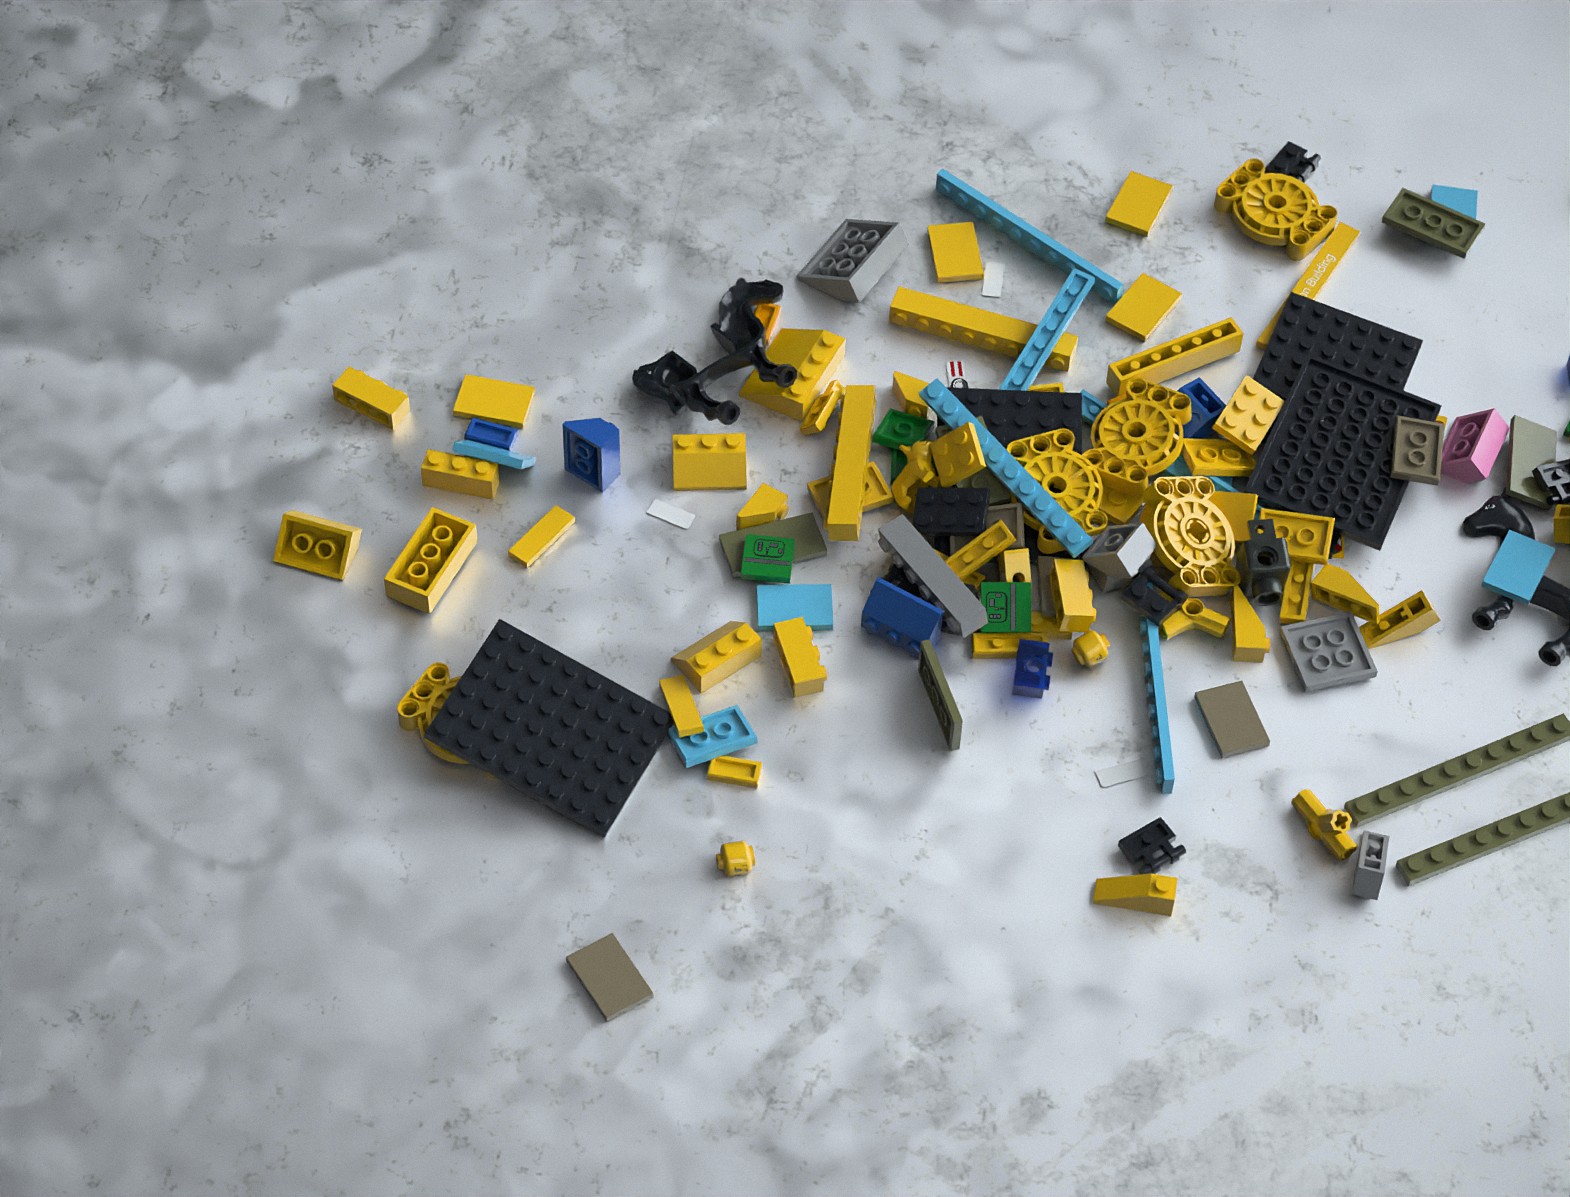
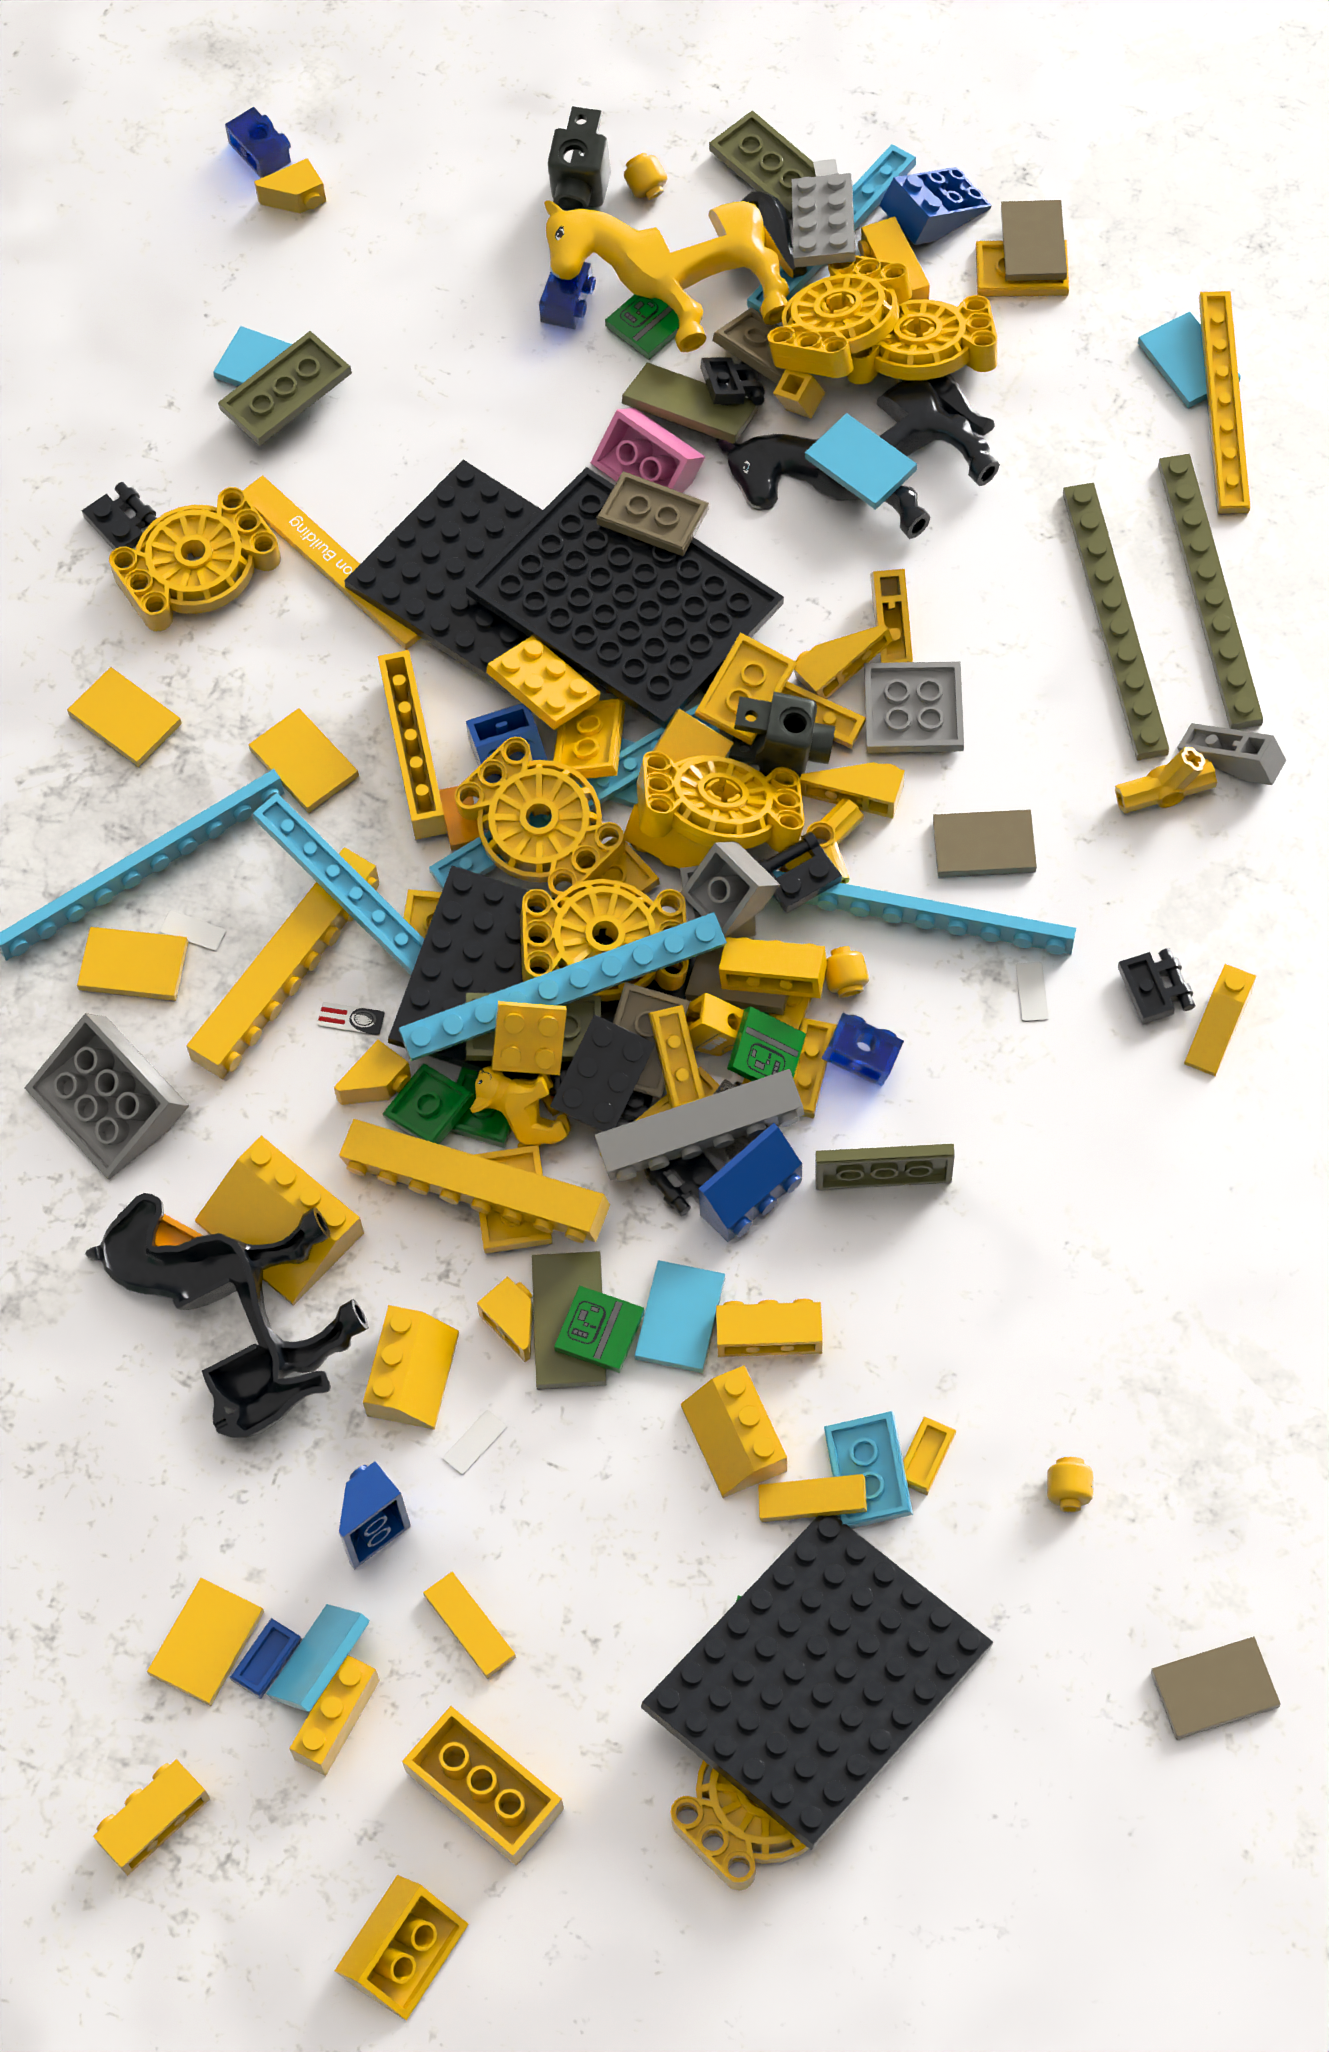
camera: 70 degrees left, 10 degrees up
yellow hinge [800,379,845,436] -> none

